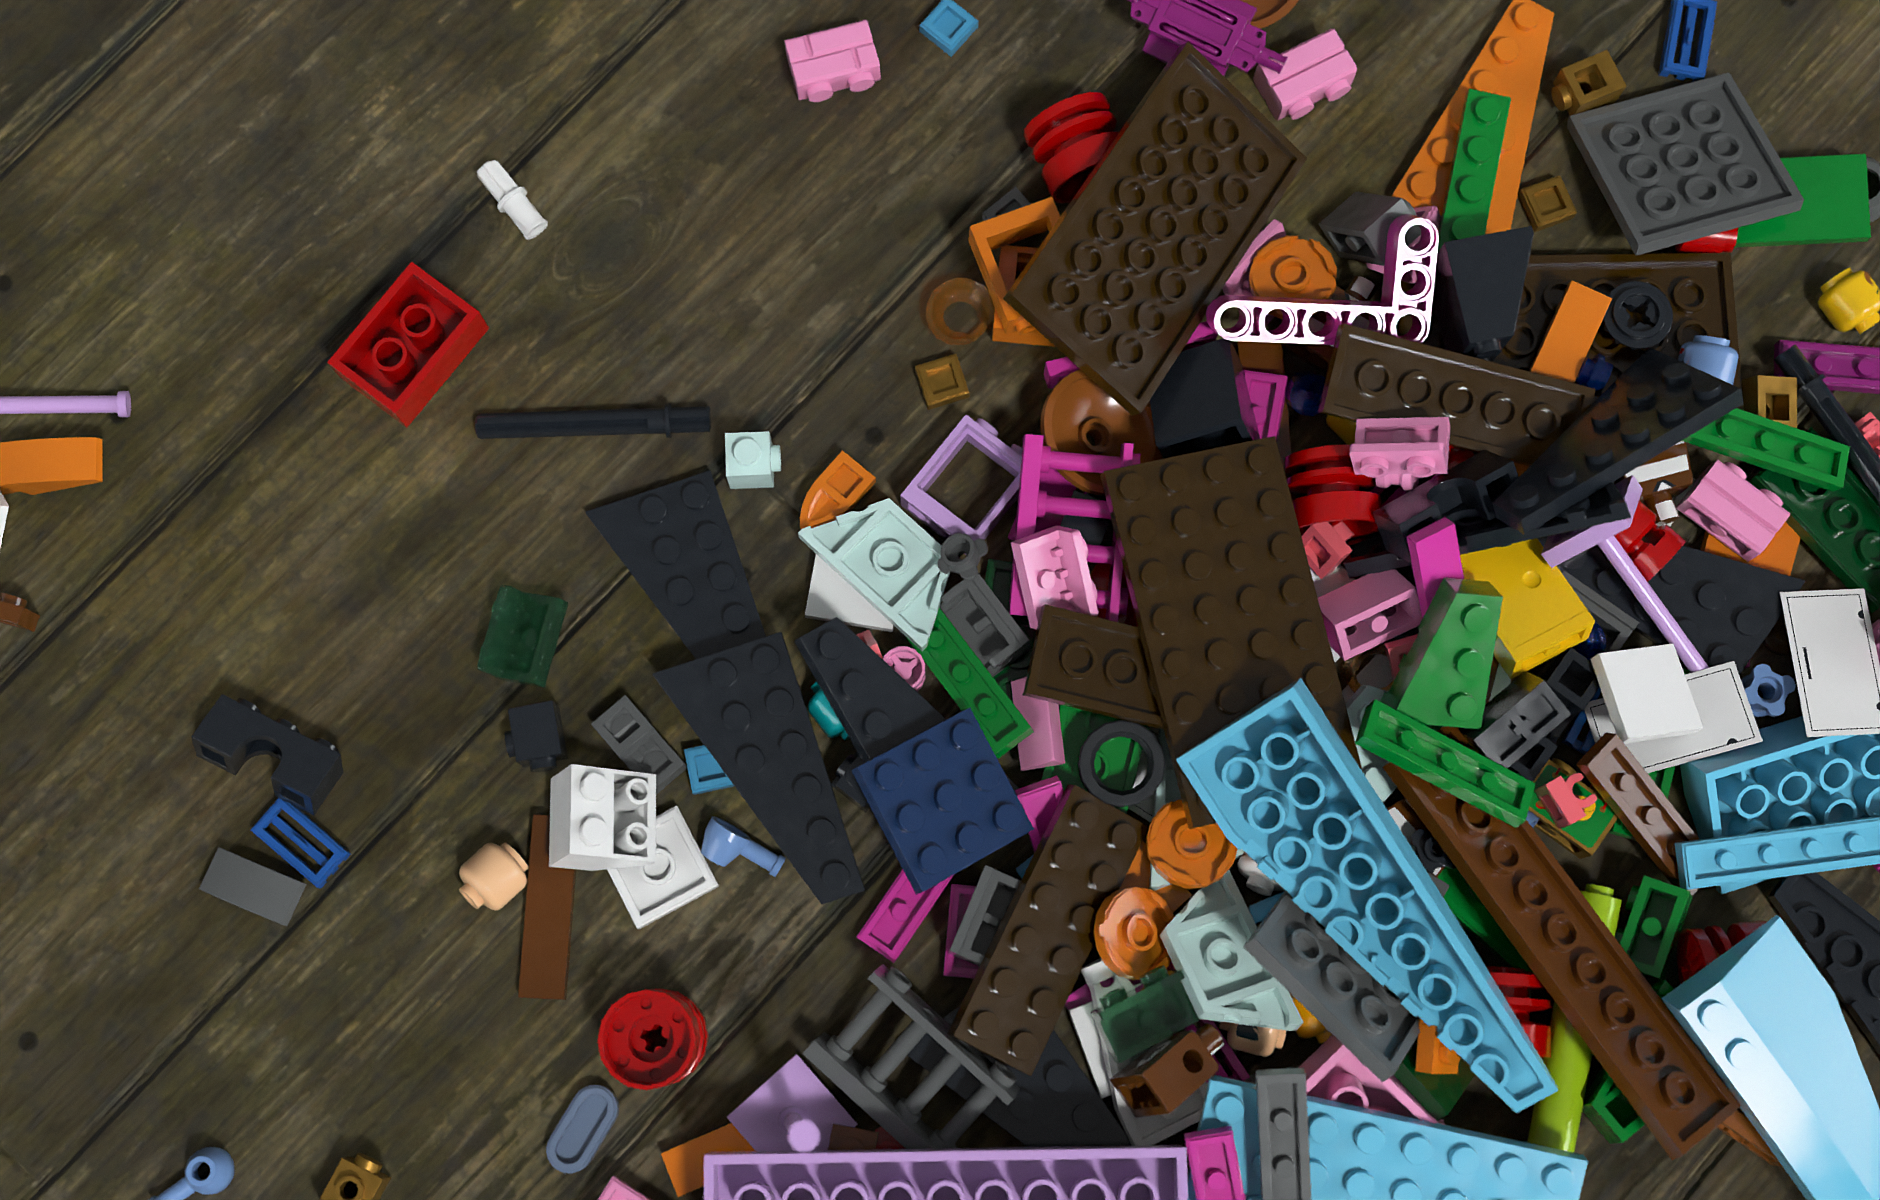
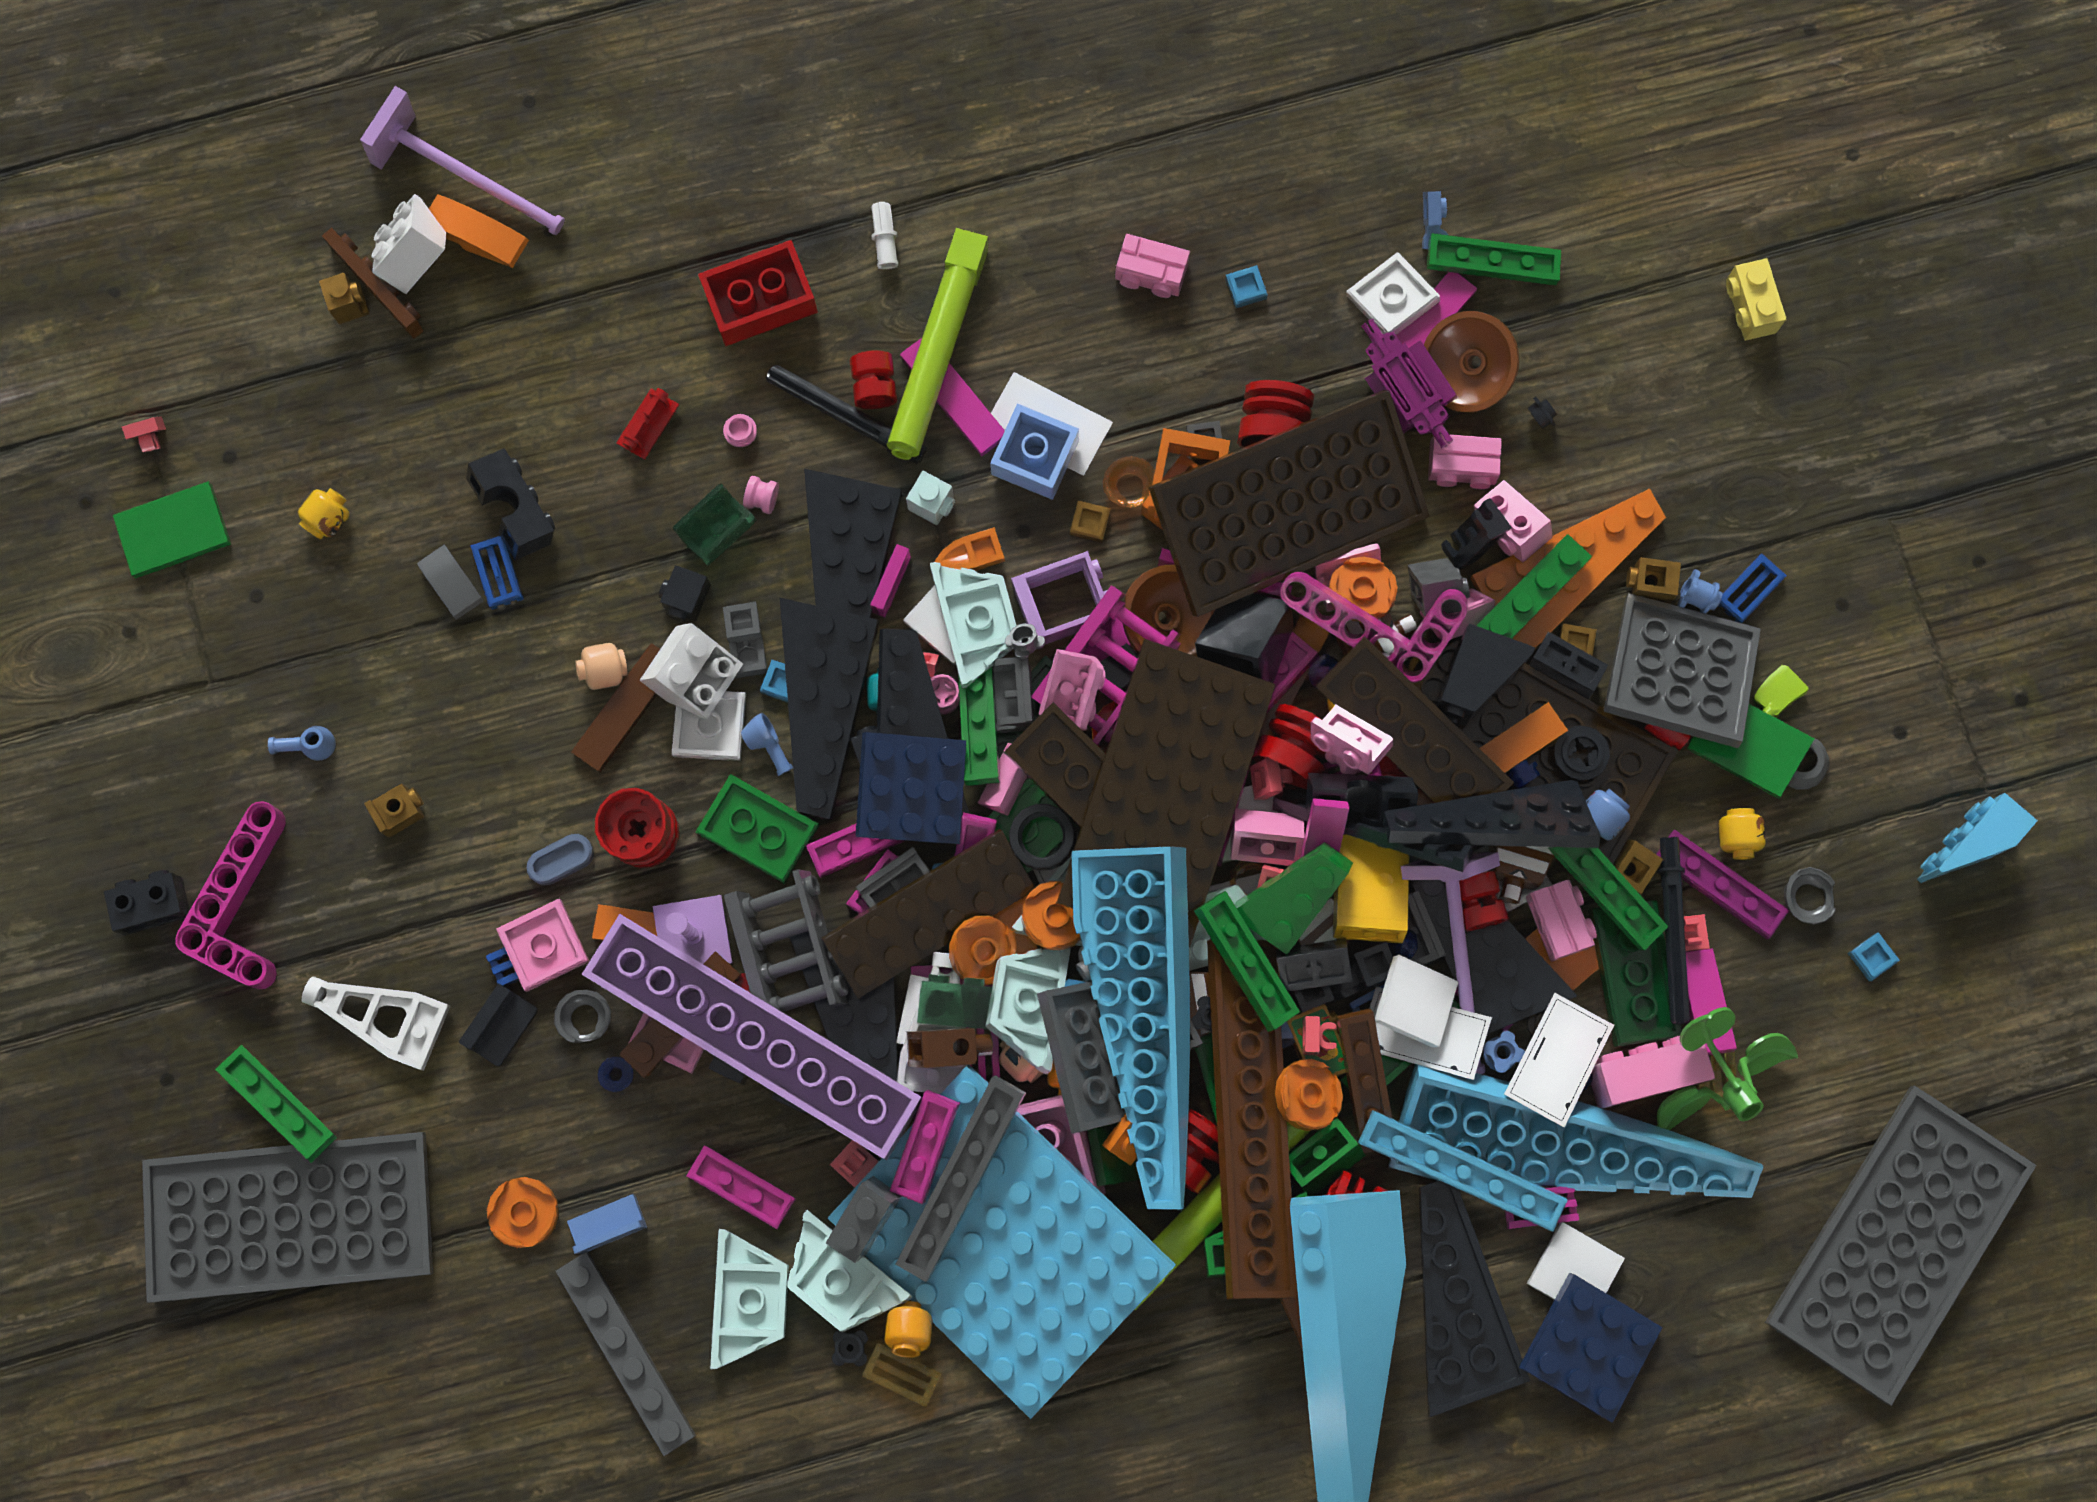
camera: 35 degrees right, 0 degrees up
none -> yellow head [298,488,350,539]
none -> red hinge [616,388,679,460]
none -> green tile [695,774,819,884]
none -> bright pink plate [723,414,757,447]
none -> bright pink wheel [743,476,779,514]
none -> red wheel [850,350,897,409]
none -> dark pink tile [870,544,911,618]
none -> lime brick [887,228,988,460]
none -> dark pink tile [900,338,1005,457]
none -> light blue brick [990,404,1079,500]
none -> white sticker [991,372,1113,476]
none -> orange tile [1275,1059,1343,1131]
none -> black hinge [1441,498,1512,571]
none -> bright pink brick [1474,480,1553,563]
none -> black hinge [1529,632,1608,699]
none -> medium blue brick [1678,569,1722,614]
none -> lime piece [1754,665,1809,718]

